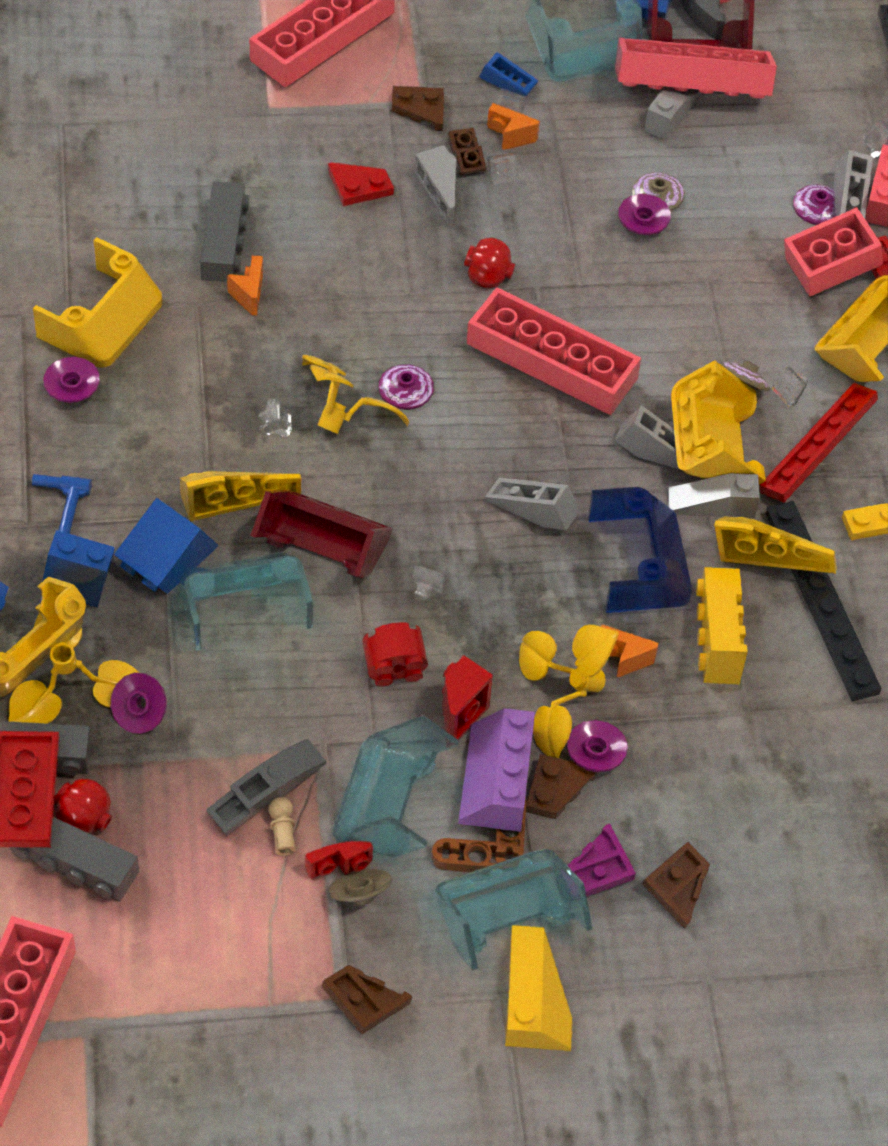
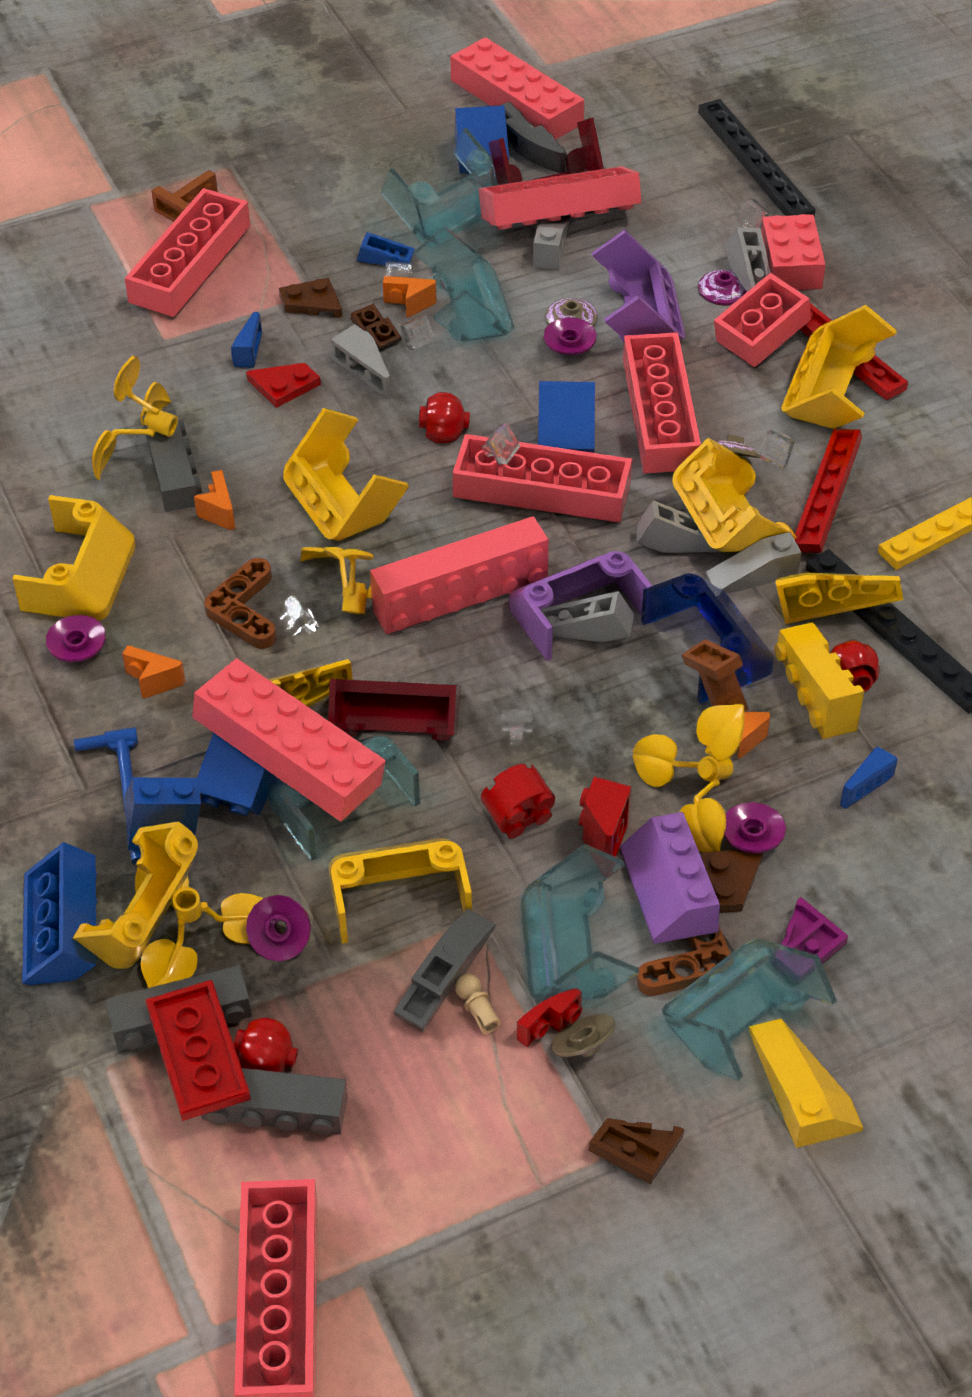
camera: 15 degrees left, 5 degrees down
dish [379,364,434,410] -> none
reddish brown wing [642,842,710,928] -> none
none -> yellow plant [92,355,178,481]
none -> orange slope [122,645,186,698]
none -> coral brick [192,658,386,822]
none -> dark orange beam [204,558,276,649]
none -> blue slope [231,312,262,368]
none -> yellow windscreen [283,408,409,541]
none -> yellow windscreen [329,838,472,944]
none -> coral brick [370,516,549,634]
none -> clear light blue windscreen [414,226,514,342]
none -> clear tile [482,423,521,465]
none -> medium lavender windscreen [509,551,652,661]
none -> blue slope [538,381,595,453]
none -> medium lavender windscreen [592,229,685,342]
none -> coral brick [623,332,701,474]
none -> dark orange bracket [681,639,748,712]
none -> red plant [830,640,880,692]
none -> blue slope [840,746,898,809]

